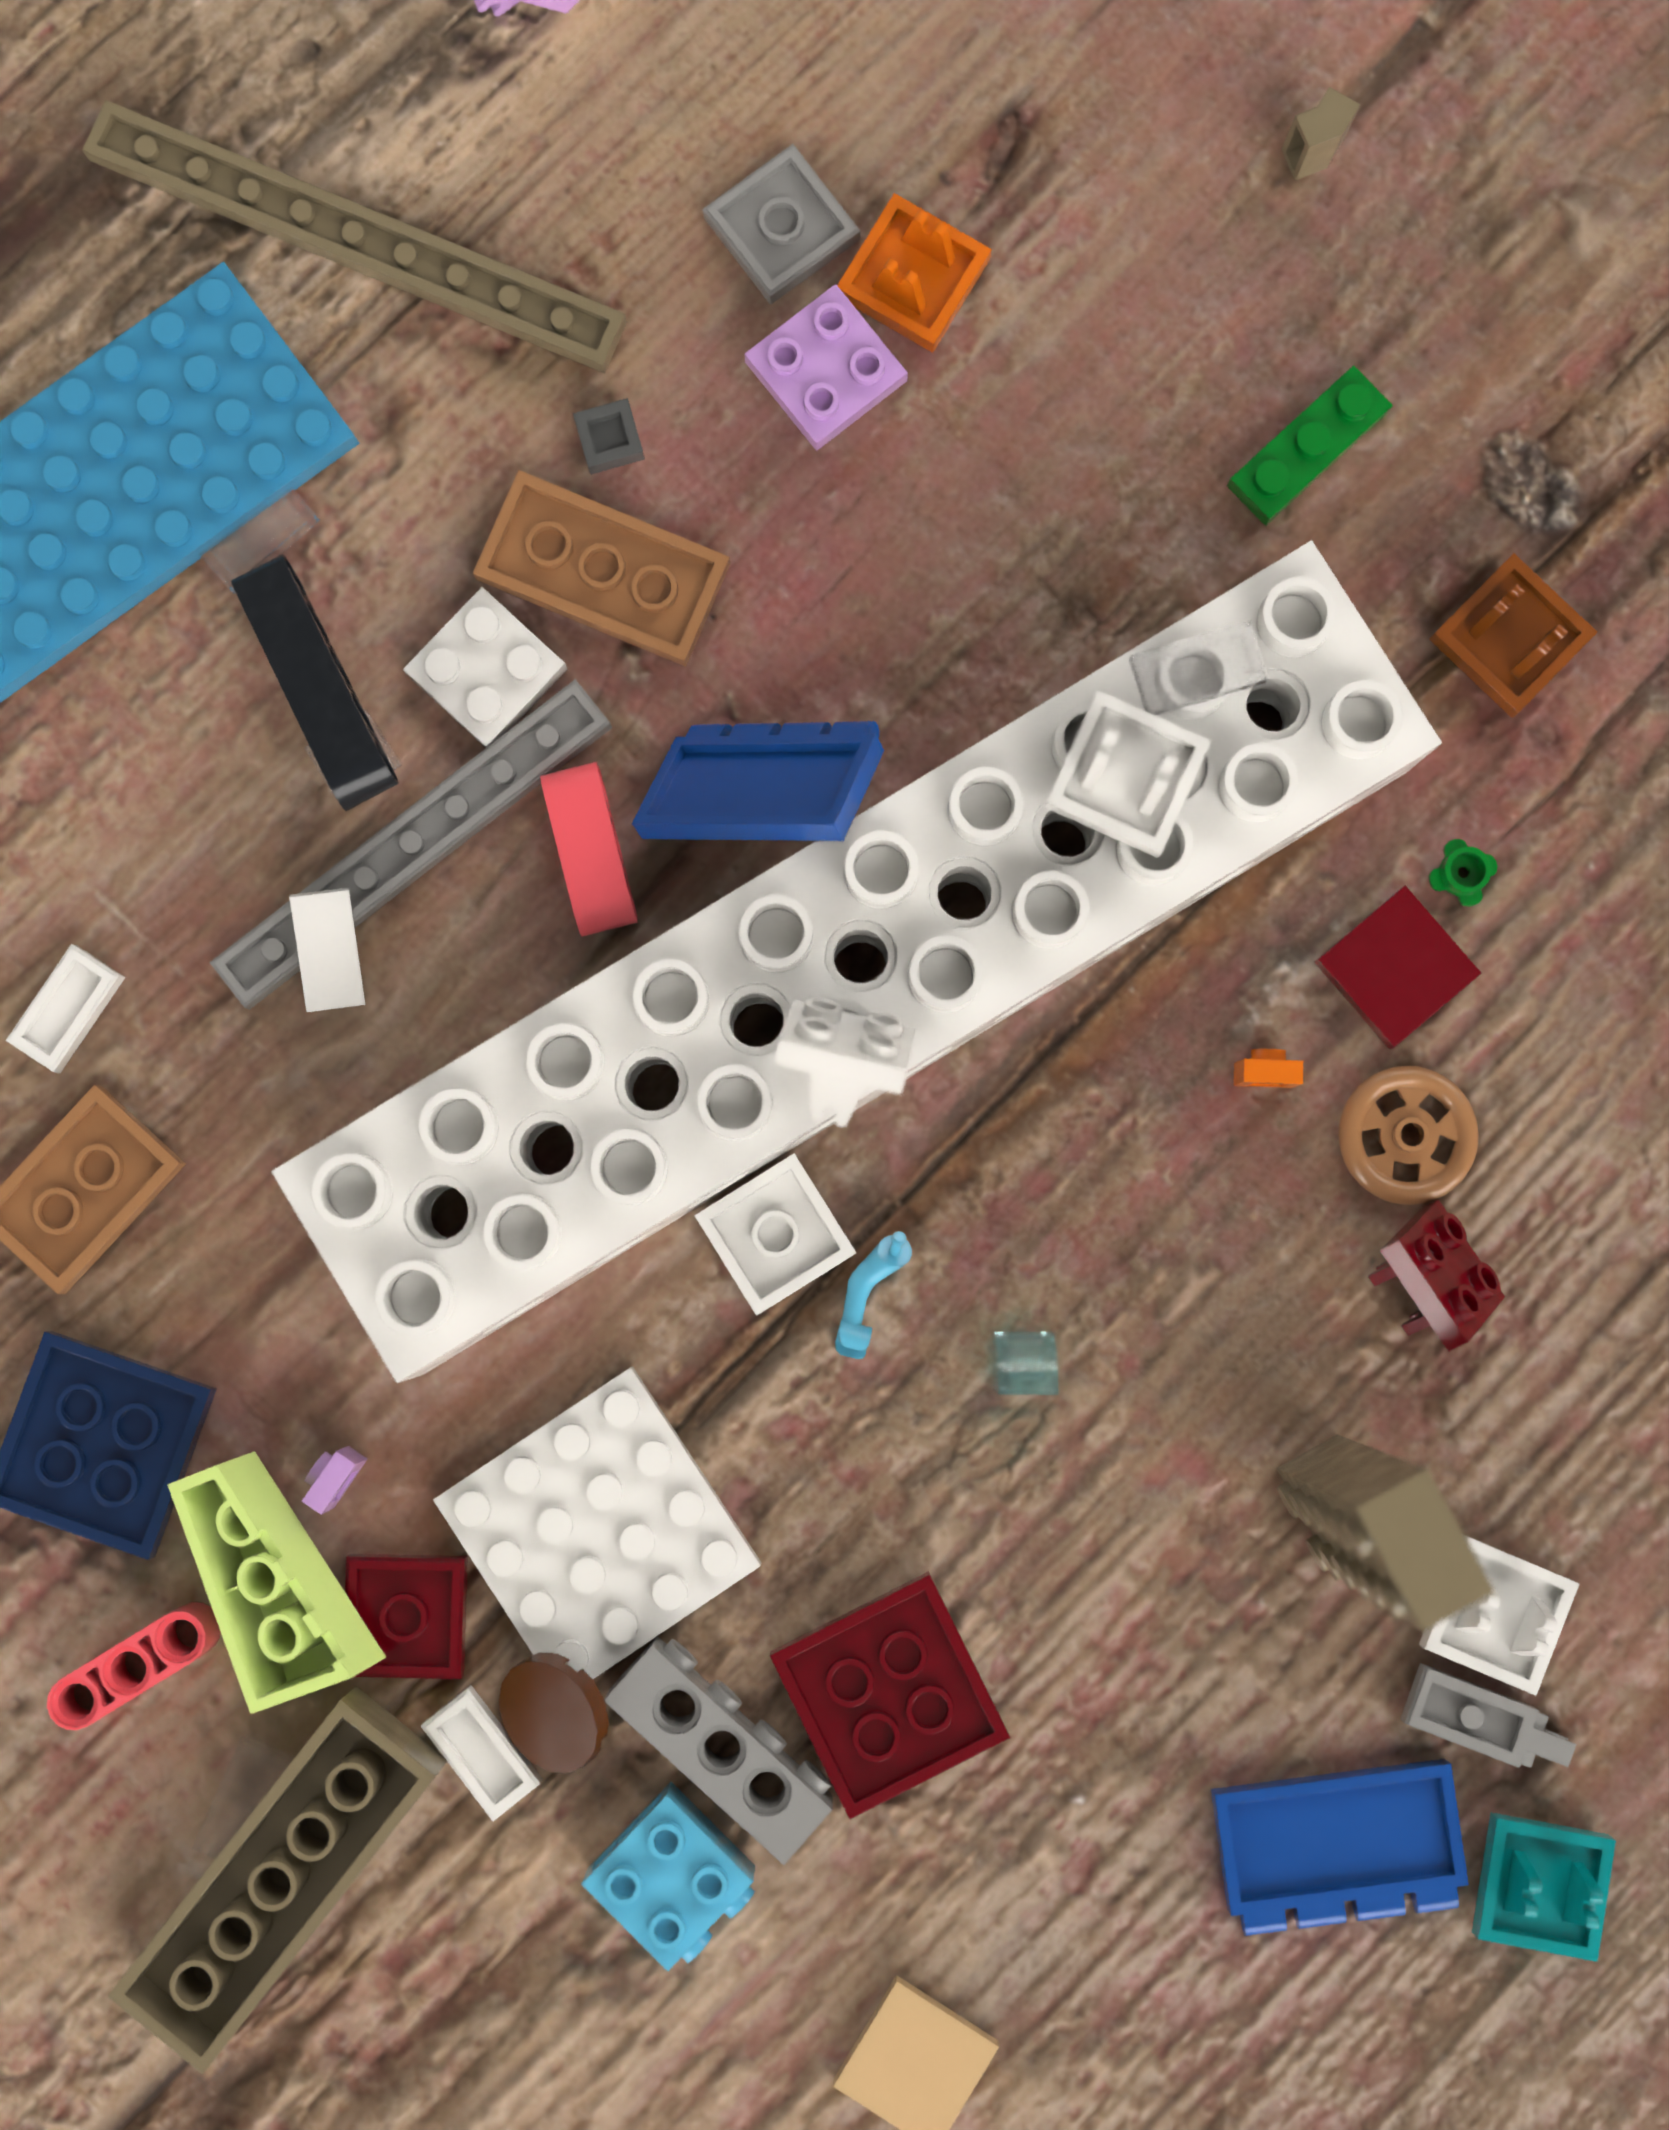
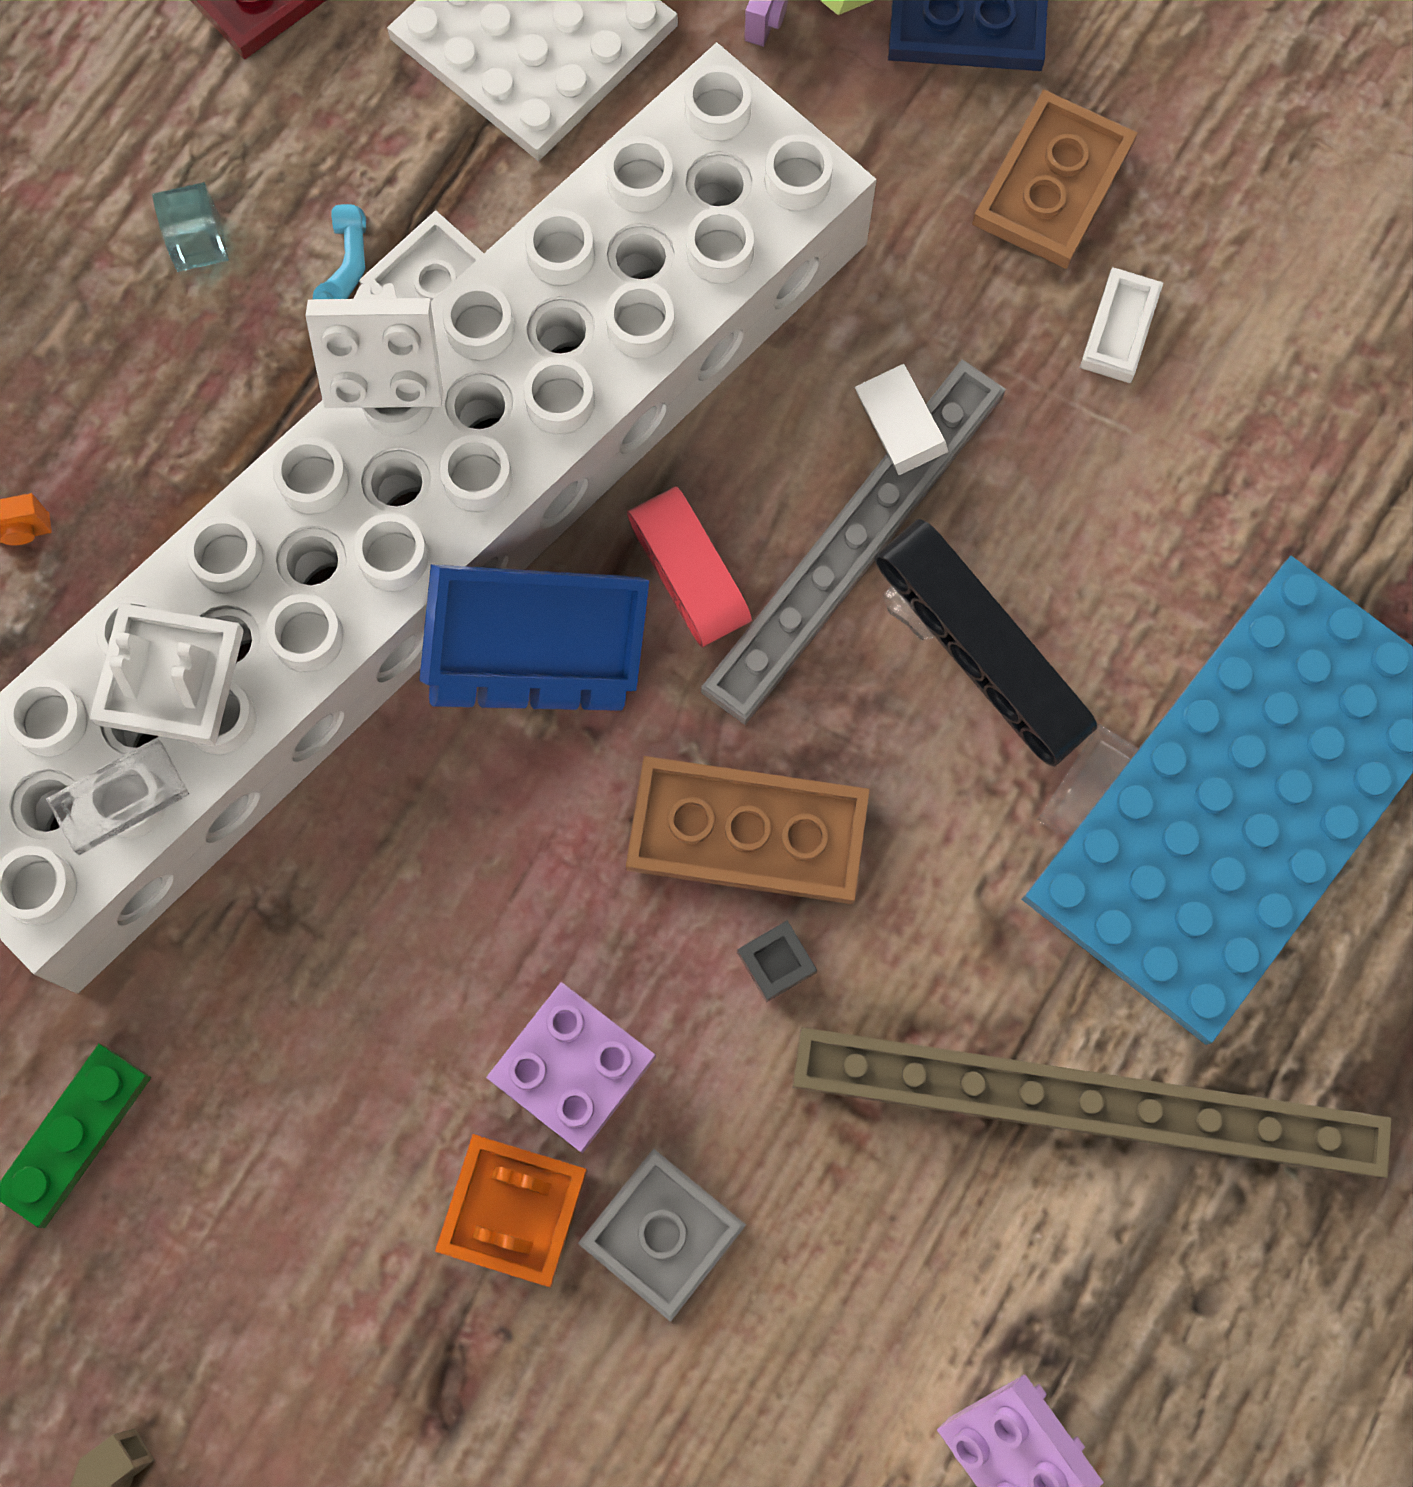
camera: 165 degrees right, 10 degrees down
white plate [403,587,568,748] -> none

